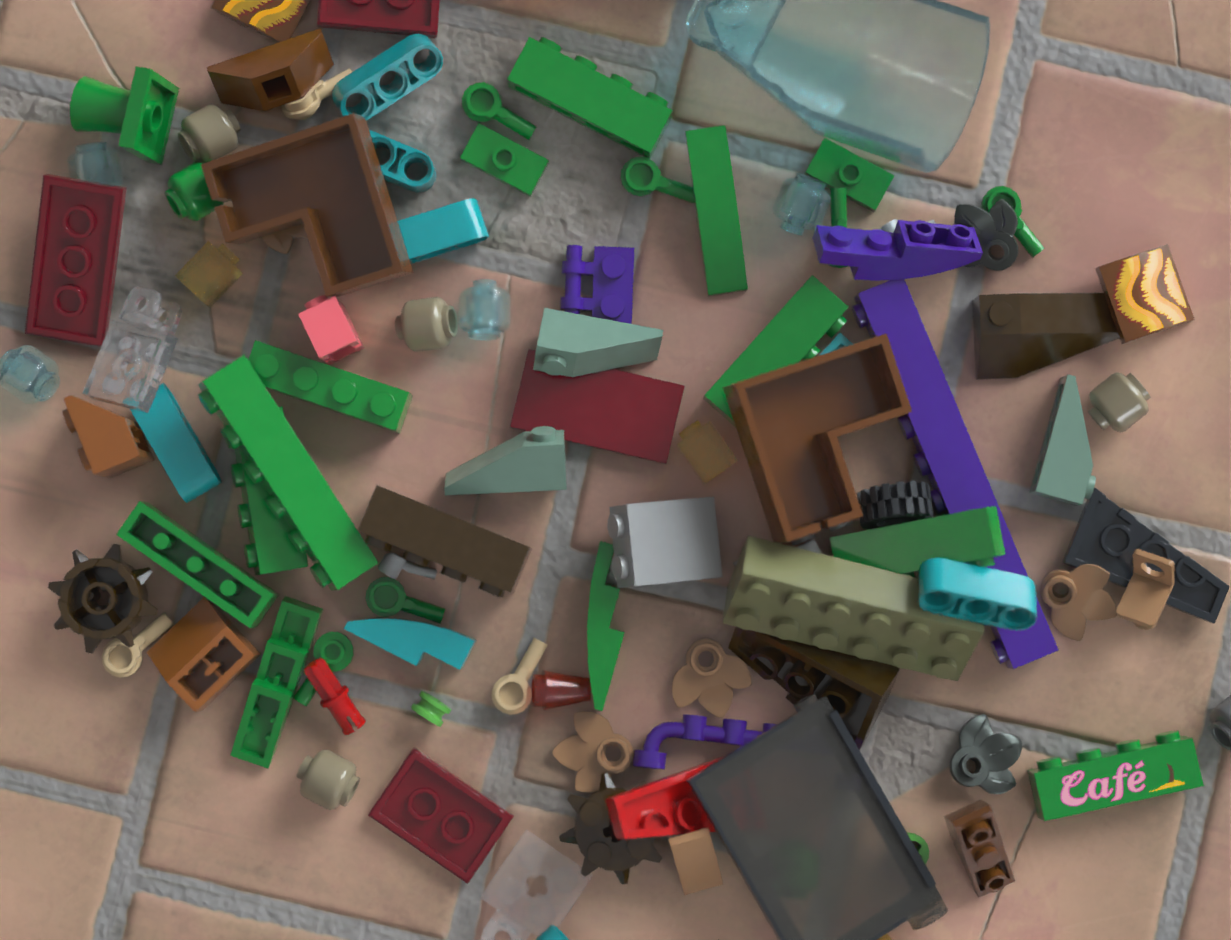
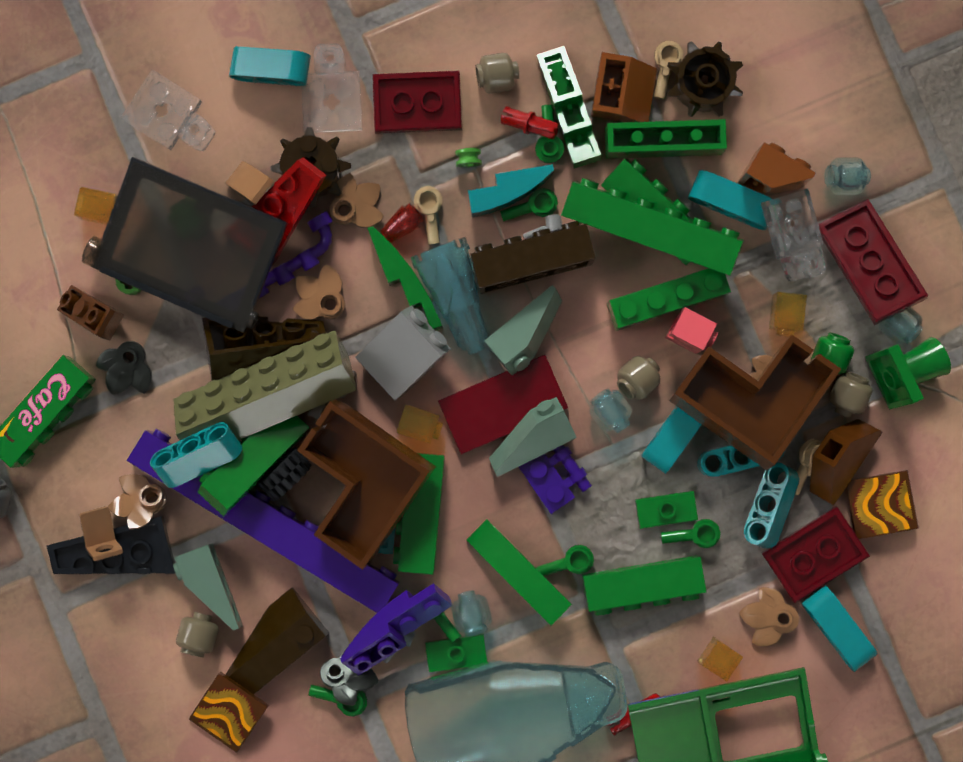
camera: 150 degrees right, 0 degrees up
none -> clear light blue cone [410,237,488,355]

